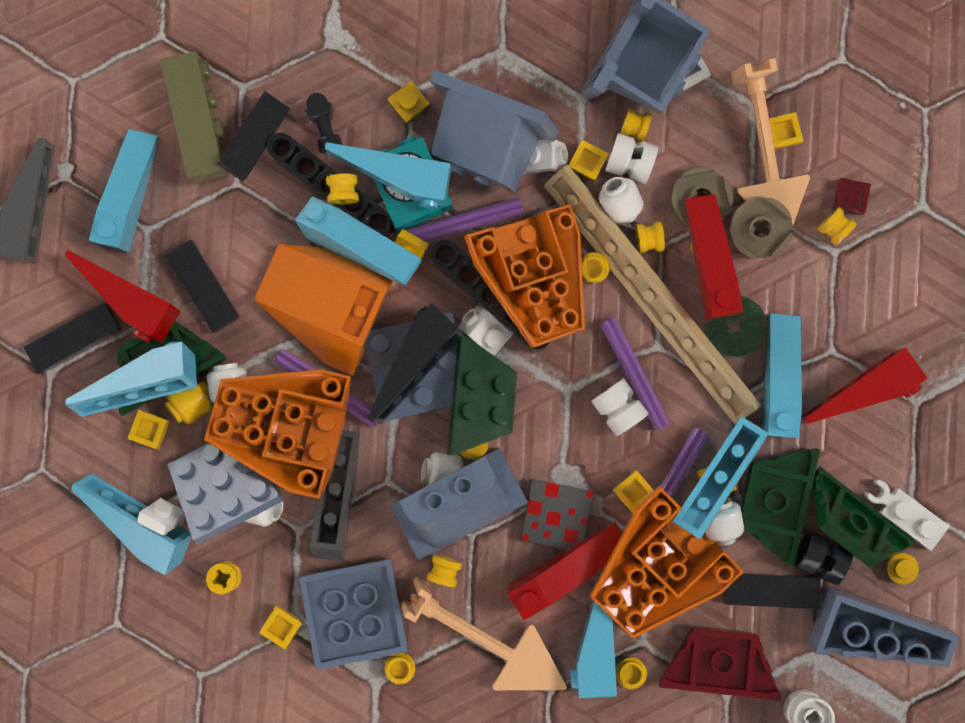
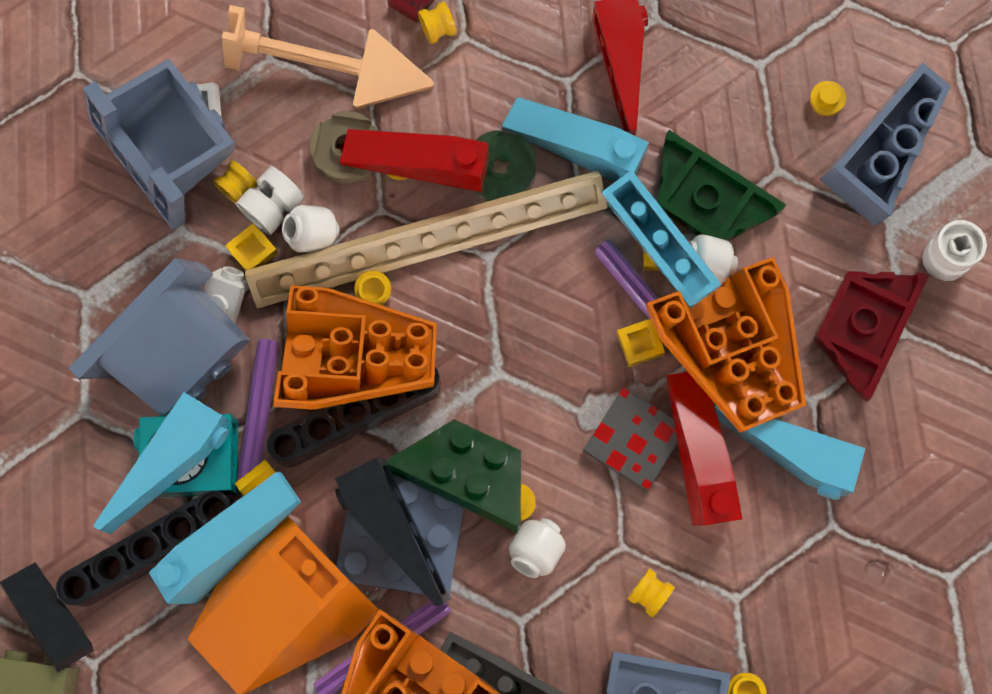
camera: 75 degrees left, 10 degrees down
black leg [305,93,343,154] -> none
yellow wheel [326,174,359,205] -> none
yellow plate [387,81,430,125] -> none
sand blue windscreen [390,448,528,561] -> none
light nougat piece [400,576,567,691] -> none
white bracket [458,305,512,356] -> none
white wheel [591,378,649,437] -> none
medium lavender axle [601,317,669,430] -> none
yellow plate [616,657,647,689] -> none
yellow wheel [635,221,665,254] -> none
black tile [724,573,821,609] -> none
dark tan plate [729,196,793,259] -> none
yellow plate [769,112,804,150] -> none
black wheel [795,530,853,586] -> none
dark green wing [813,466,915,568] -> none
white plate [863,480,950,551] -> none

